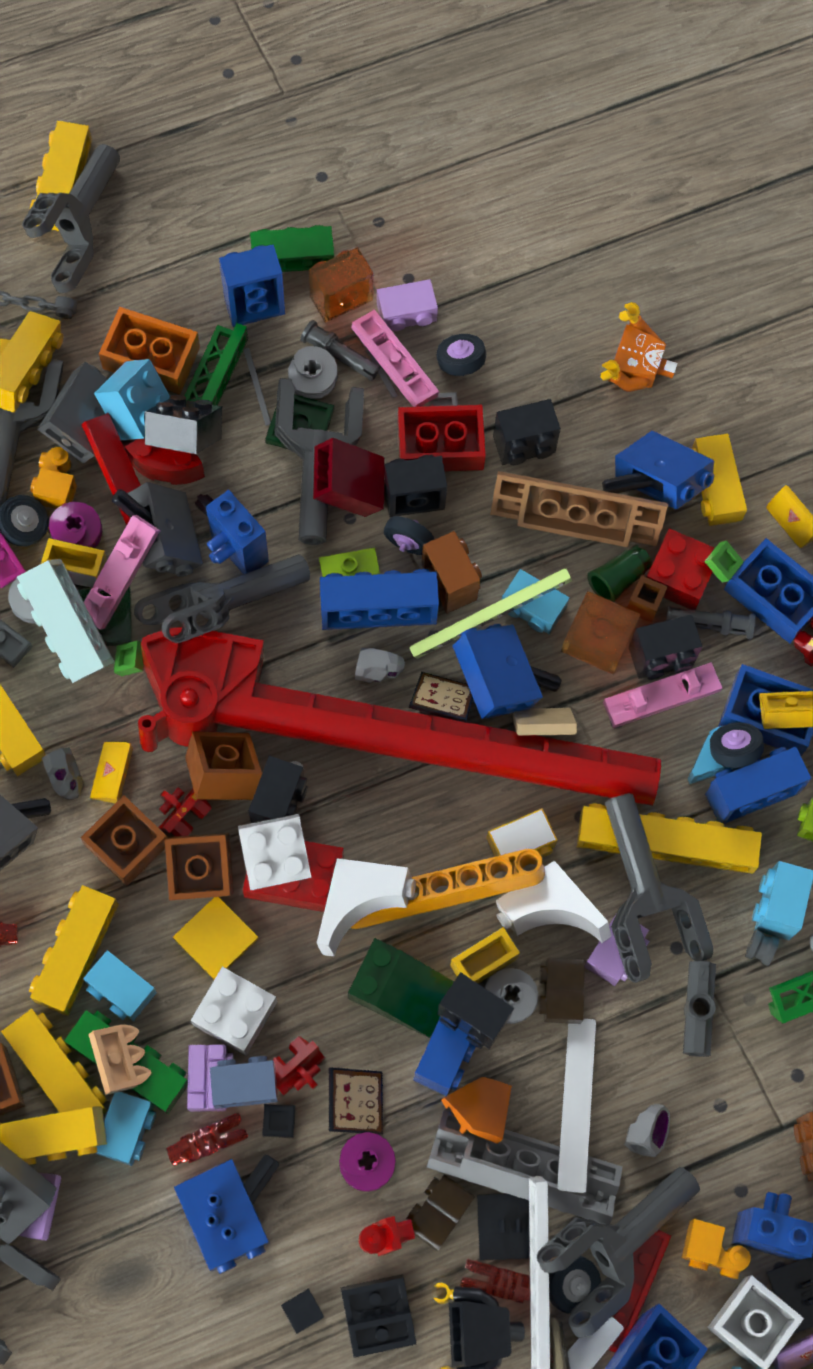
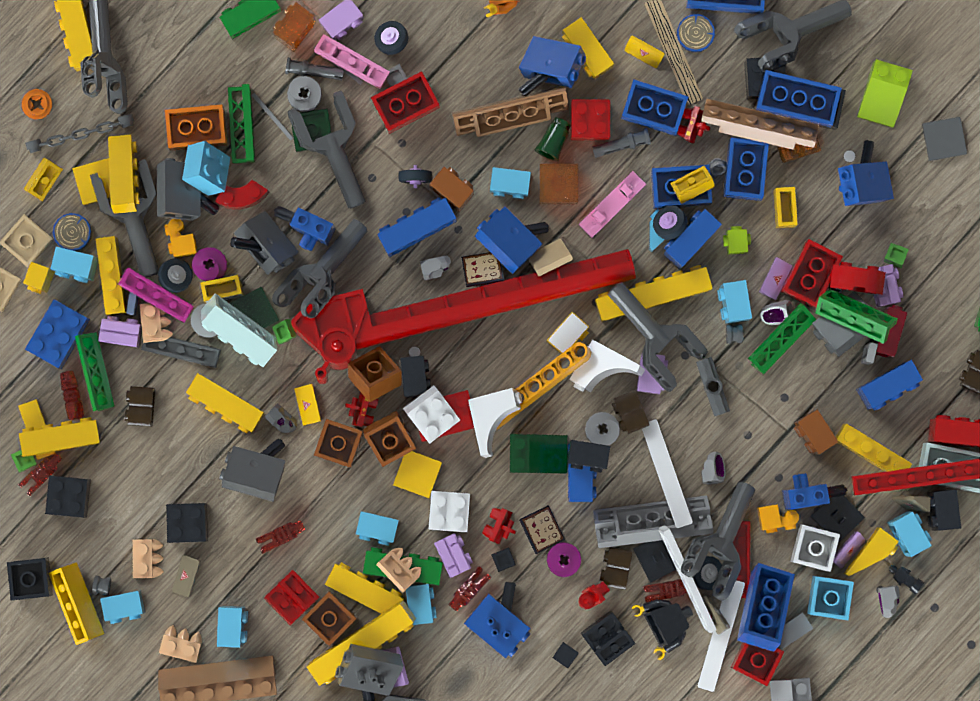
camera: 25 degrees left, 15 degrees up
yellow brick [29,885,119,1016] -> none
red tile [81,413,141,525] -> none
bright pink hinge [84,515,160,630] -> none
black brick [145,395,223,454] -> none
sand blue brick [210,1056,278,1109] -> none
blue brick [219,245,285,327] -> none
dark red brick [313,438,385,517] -> none
lime plate [319,548,380,577] -> none
black brick [384,455,447,517] -> none
yellowish green tile [410,568,572,659] -> none
orange slope [441,1077,512,1144] -> none
yellow brick [450,927,520,984] -> none
black brick [493,399,561,466] -> none
reddish brown brick [626,575,668,623] -> none
black brick [629,614,703,680] -> none
bright green plate [705,541,744,583] -> none

